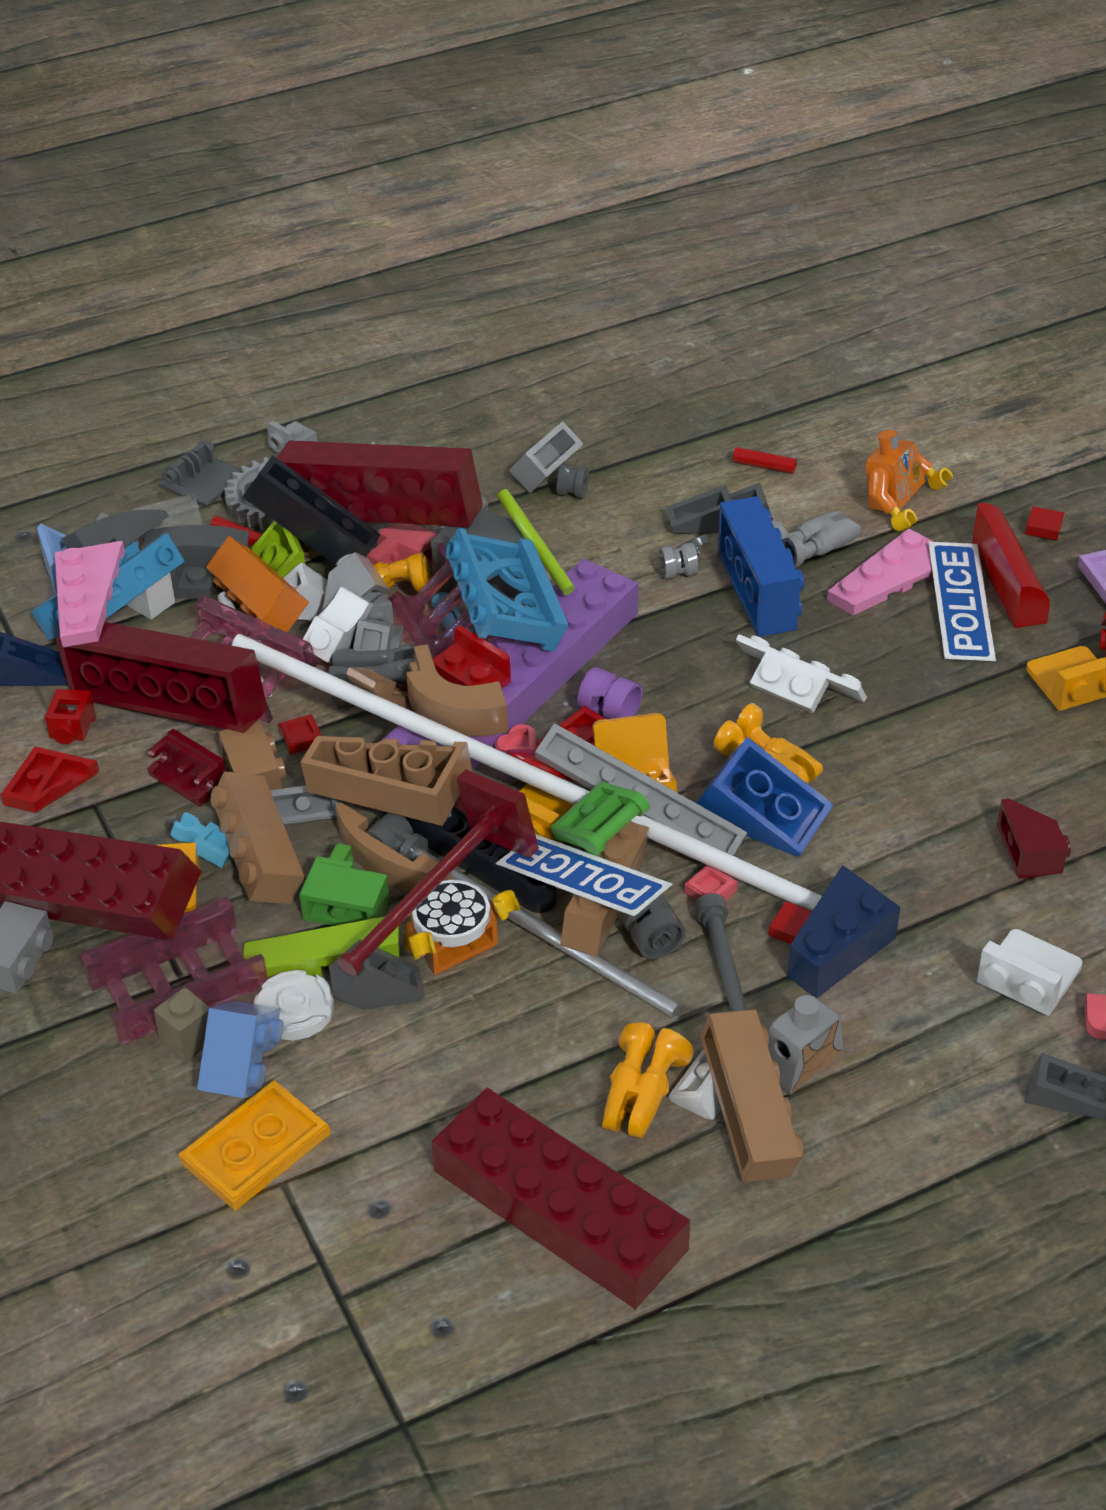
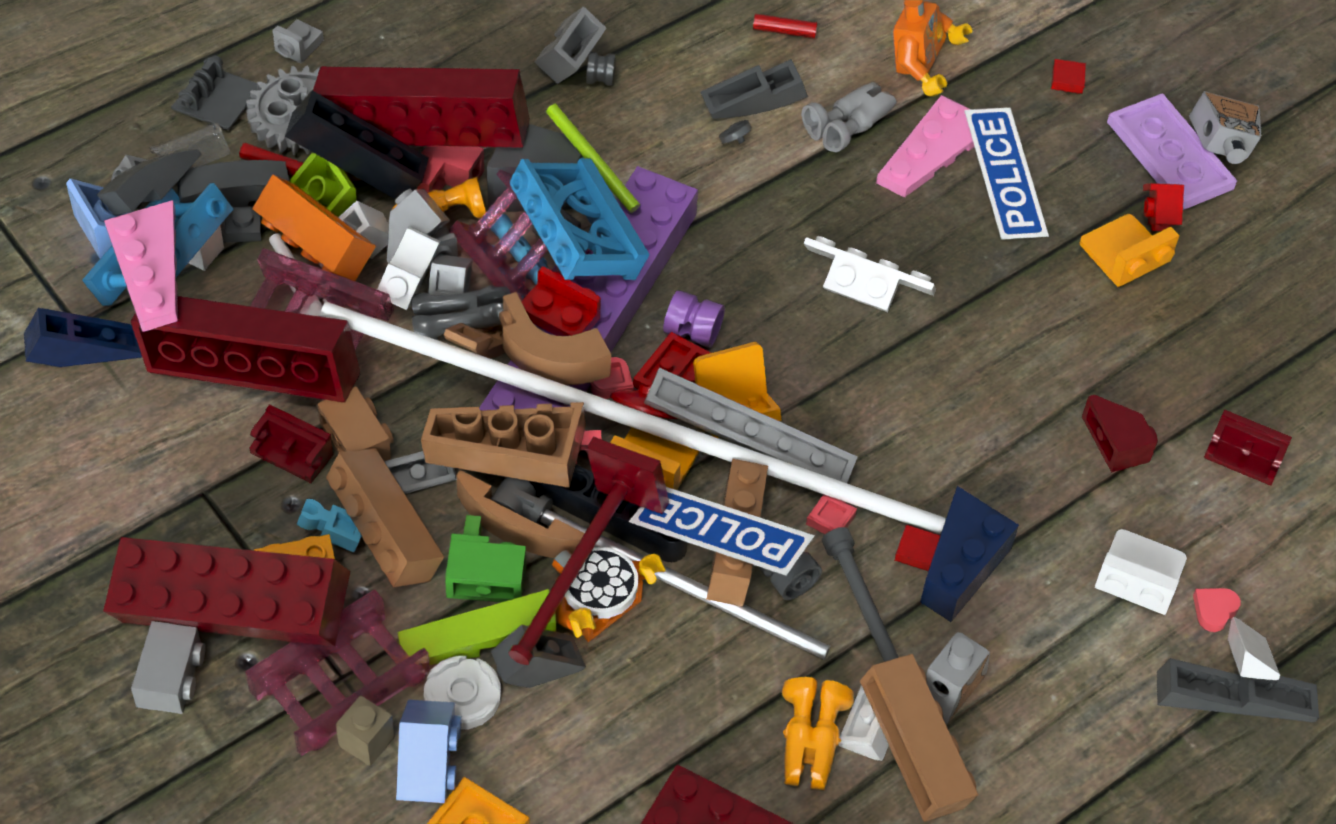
camera: 15 degrees left, 10 degrees up
red wing [1,746,99,813] -> none
red brick [45,689,96,744] -> none
red tile [278,714,322,755] -> none
bright green plate [550,781,650,856] -> none
light grey wheel [659,543,698,579] -> none
blue slope [696,737,834,857] -> none
light orange piece [713,703,823,784] -> none
blue brick [718,496,804,637] -> none
red brick [972,503,1050,628] -> none

